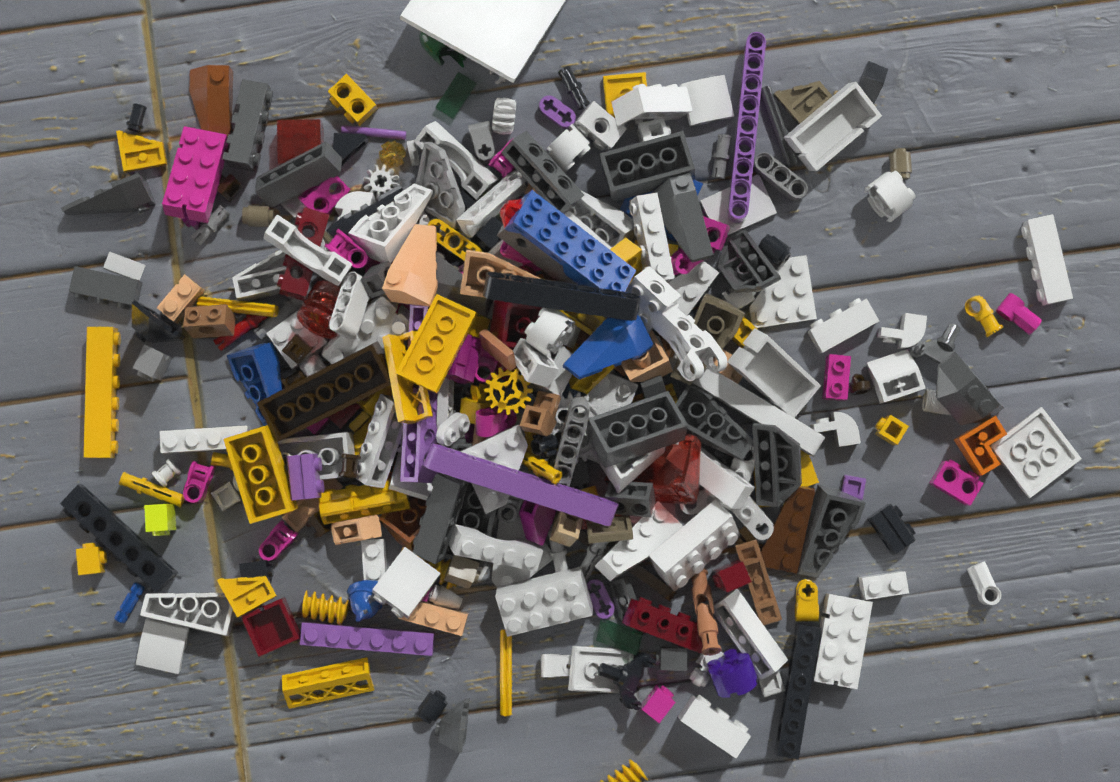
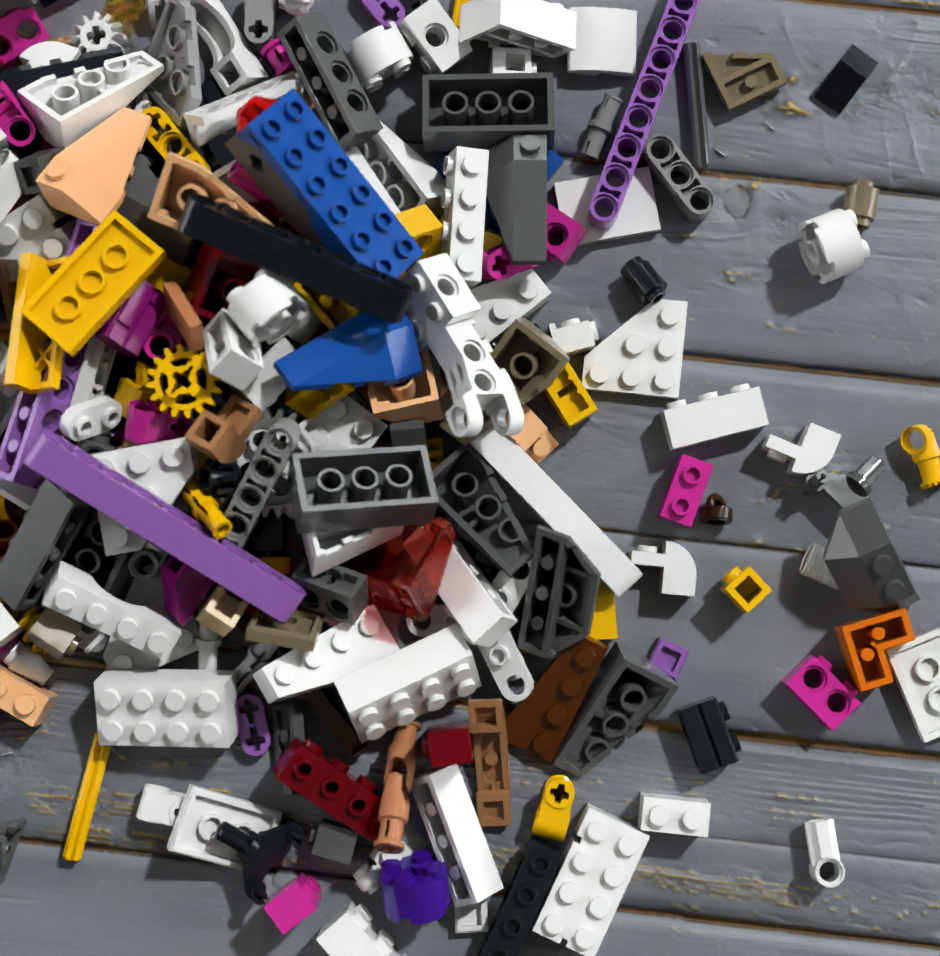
camera: 25 degrees right, 0 degrees up
clear green tile [596,619,643,655] -> none
dark grey wedge [717,228,781,293] -> none
white piece [727,328,821,418] -> none
dark brown tile [735,525,759,545] -> none
white piece [784,82,882,171] -> none
white slope [866,349,926,404] -> none

